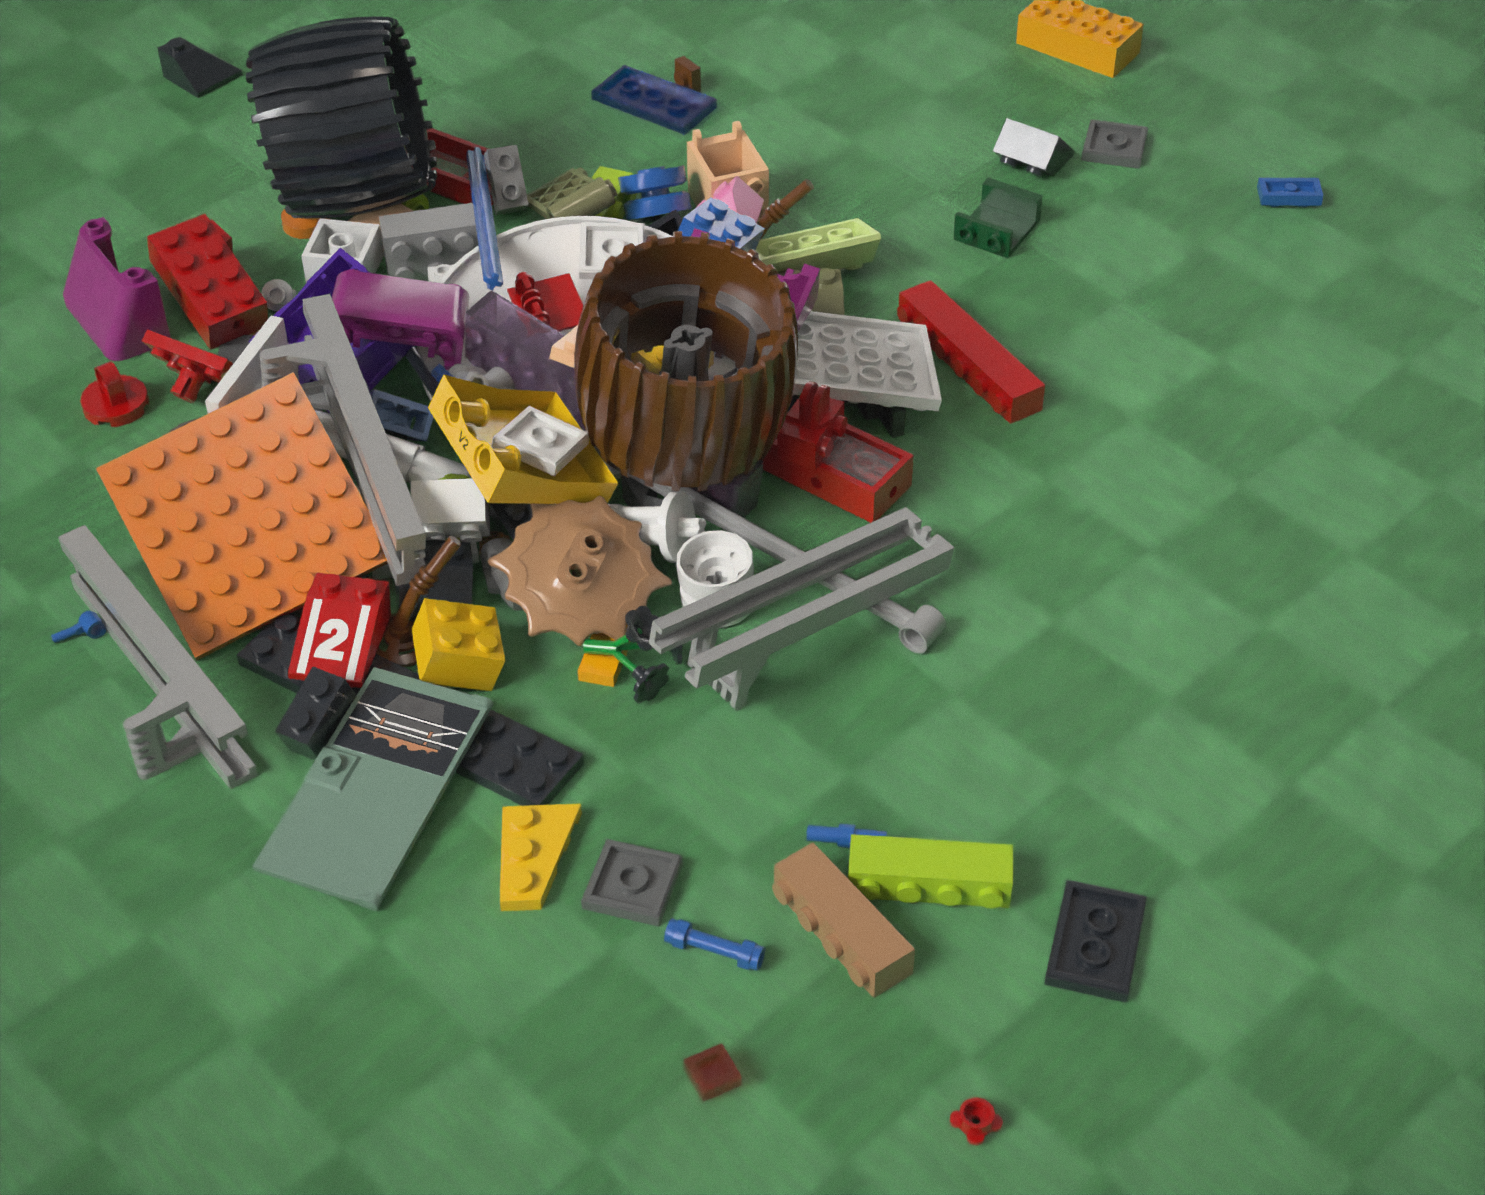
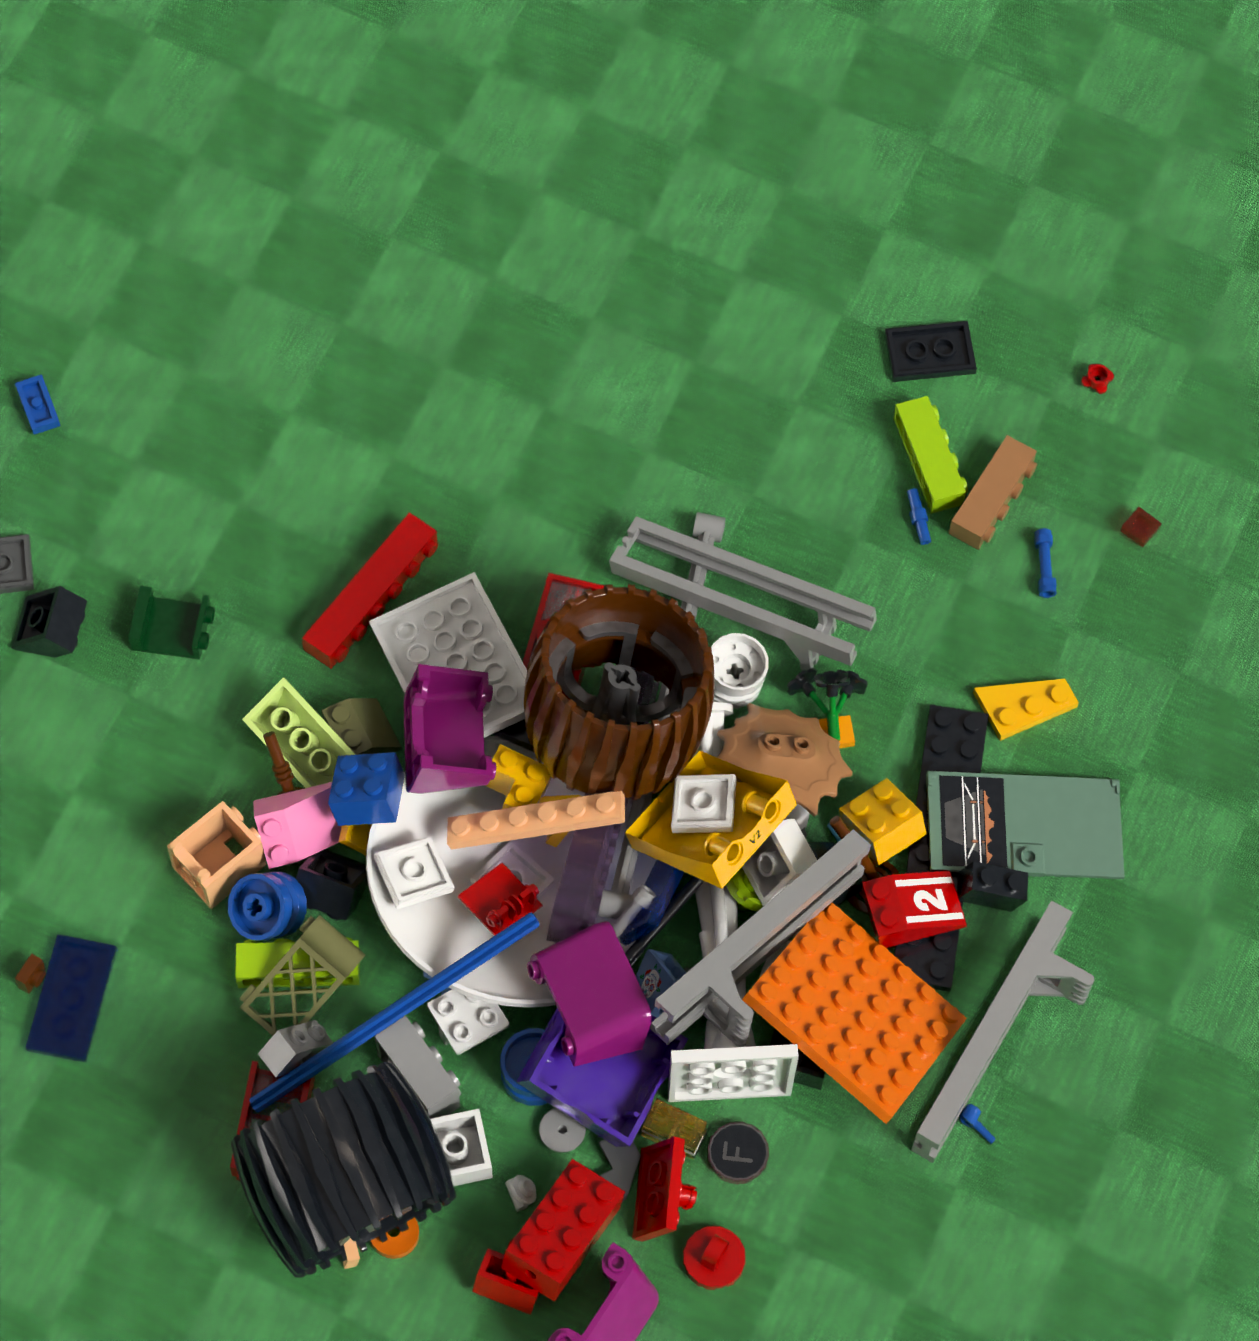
camera: 115 degrees left, 20 degrees up
dark grey tile [581,839,683,927] -> none

